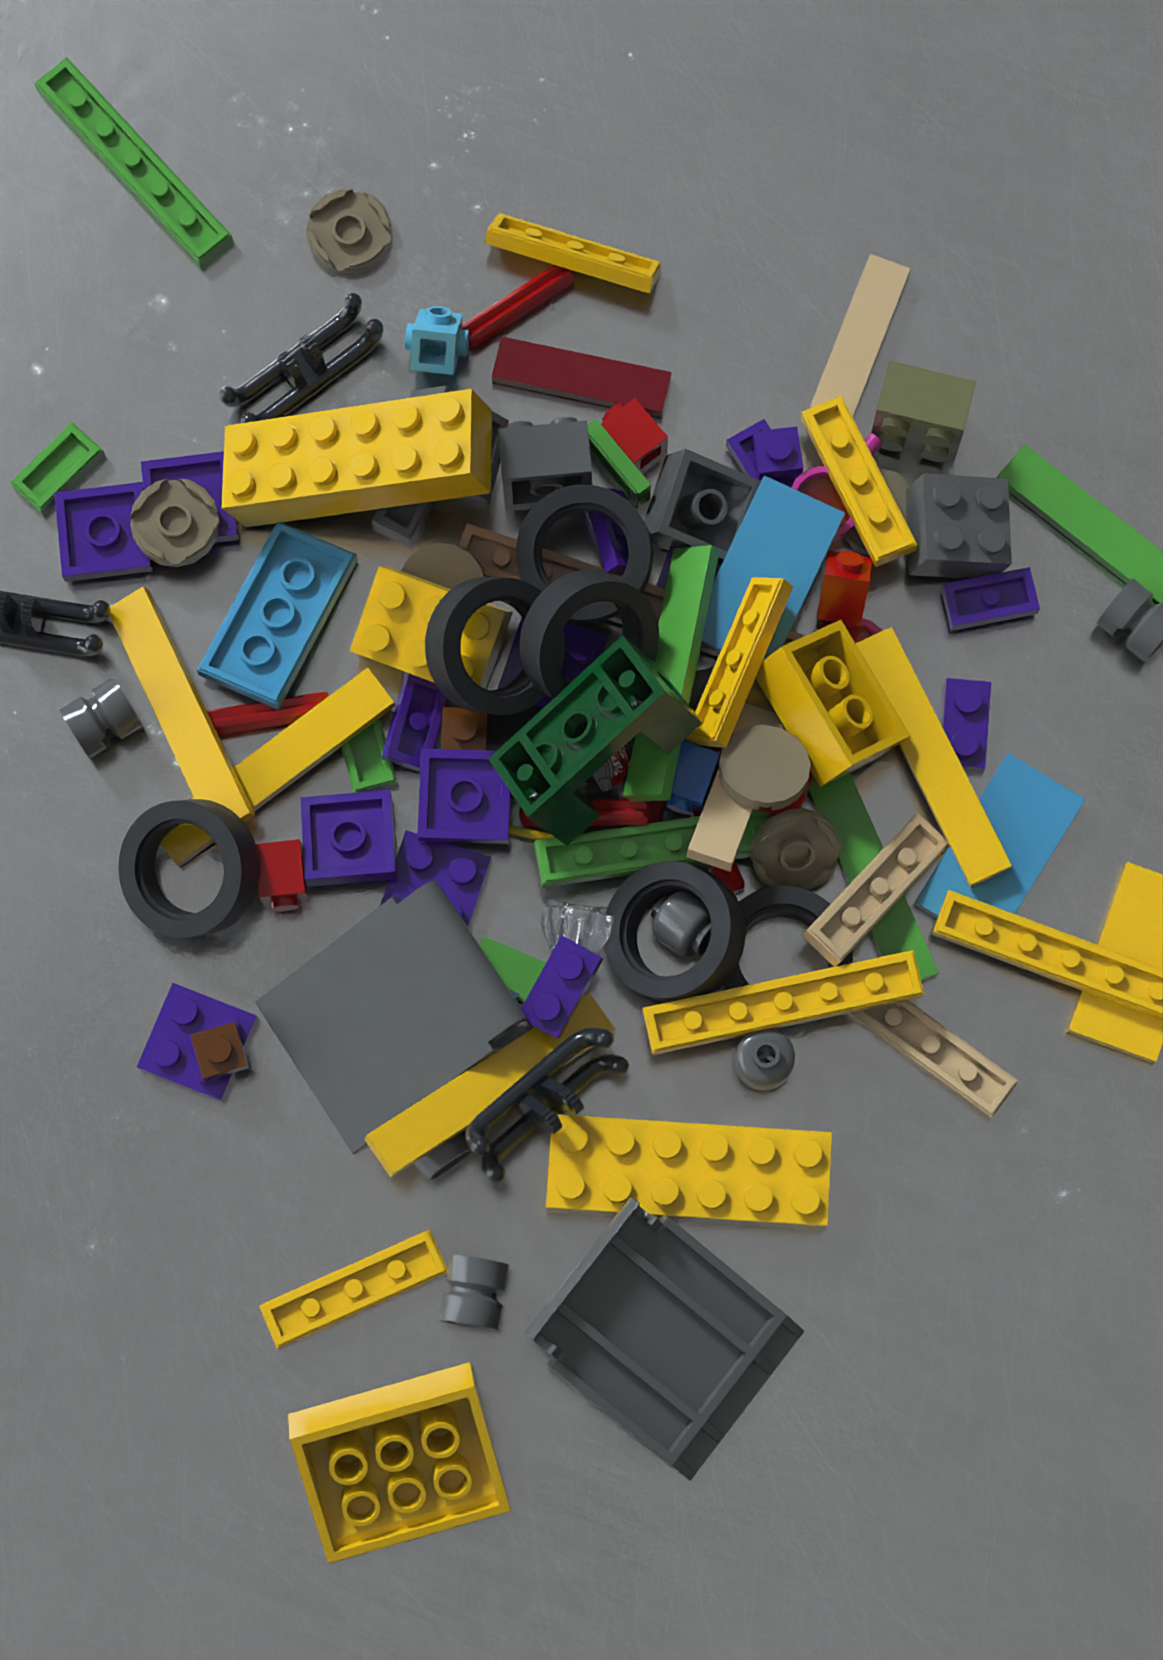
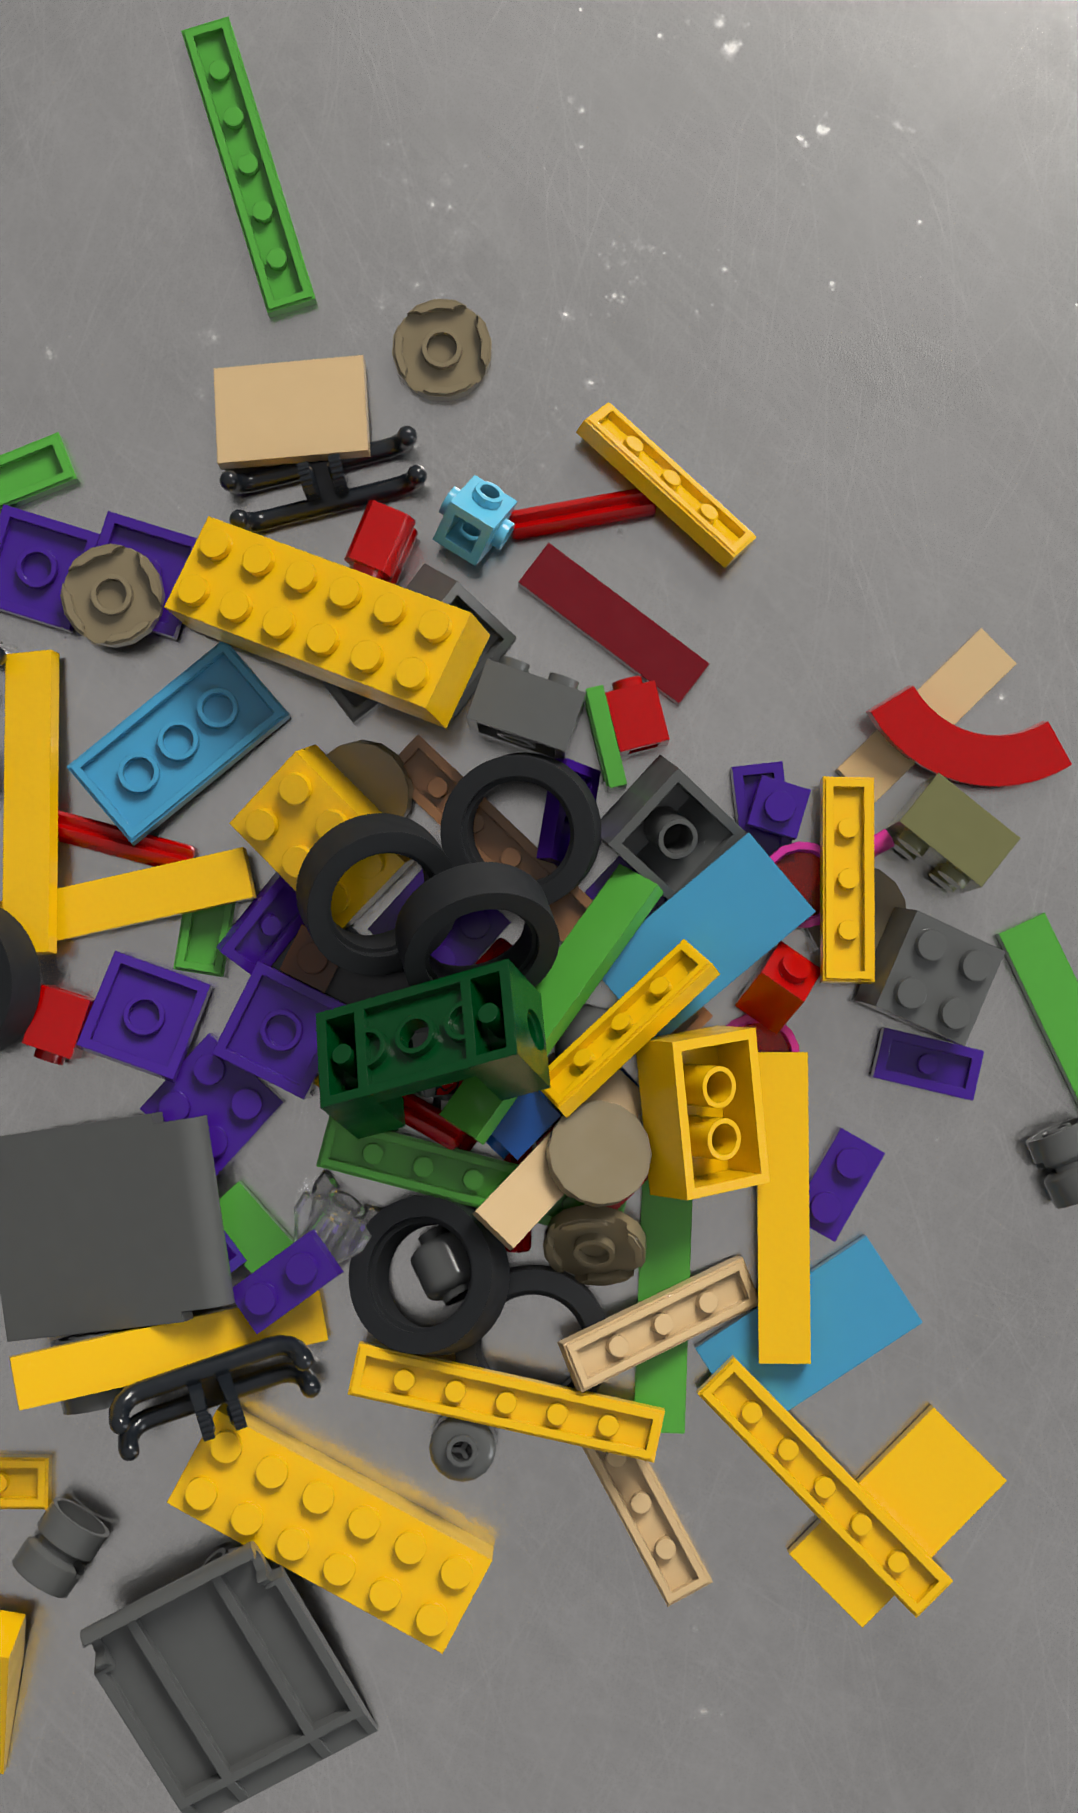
camera: 25 degrees right, 10 degrees up
none -> tan tile [213,355,371,470]
none -> red brick [344,500,418,585]
none -> red tile [866,685,1072,787]

